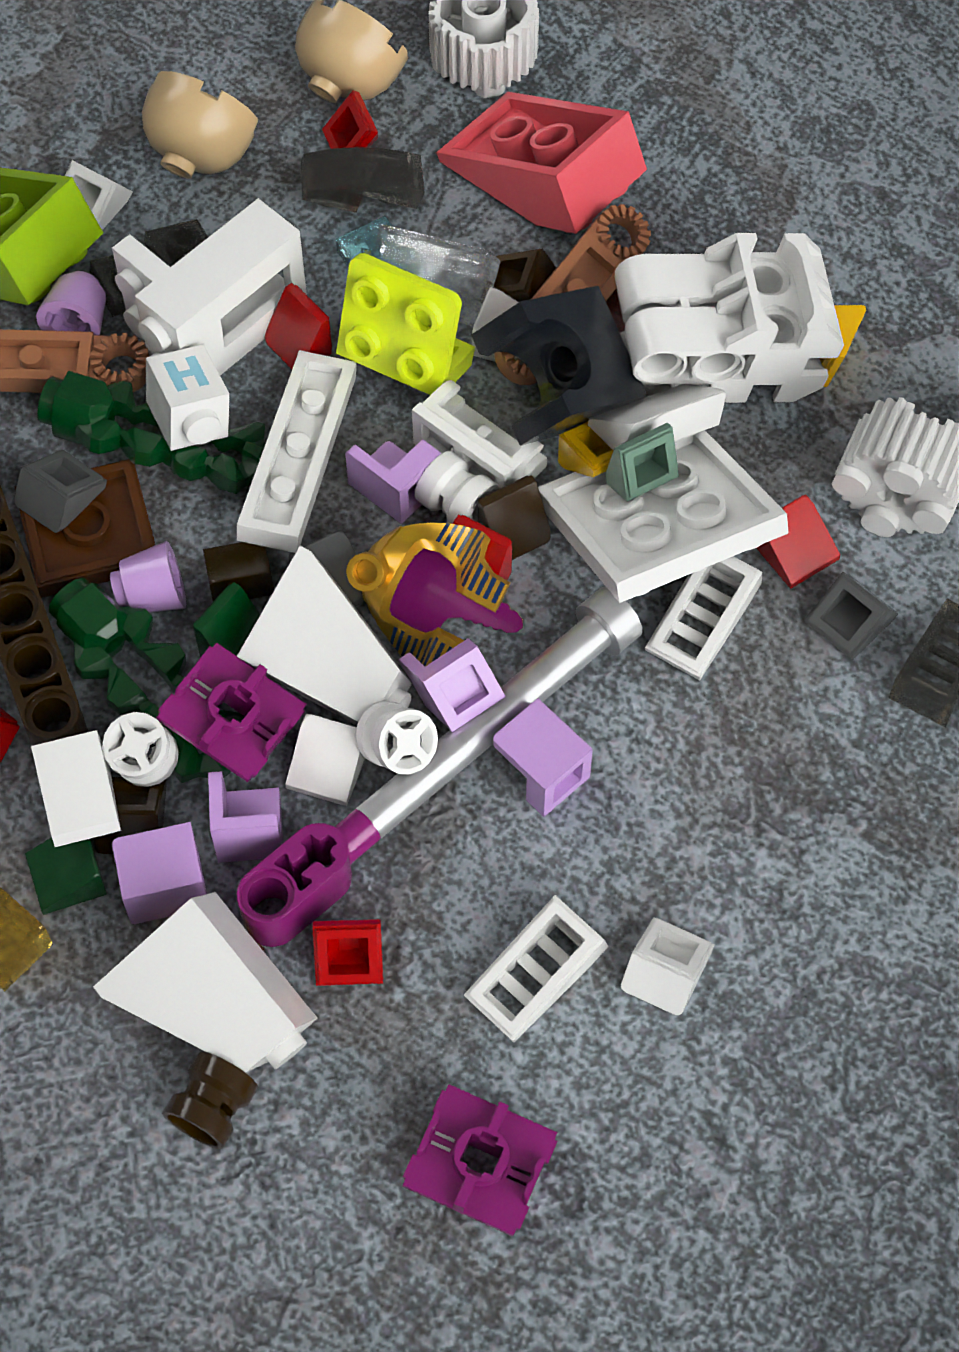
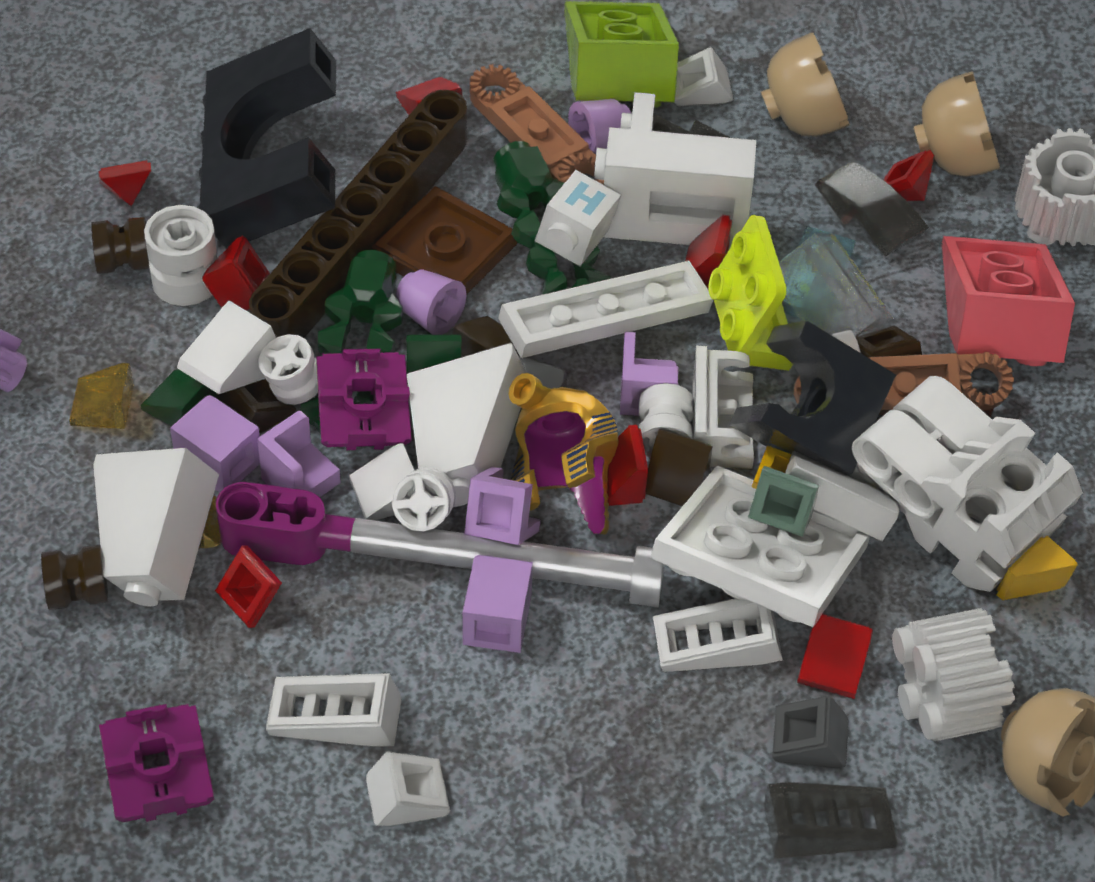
camera: 50 degrees right, 10 degrees down
dark grey slope [14,450,107,533] -> none

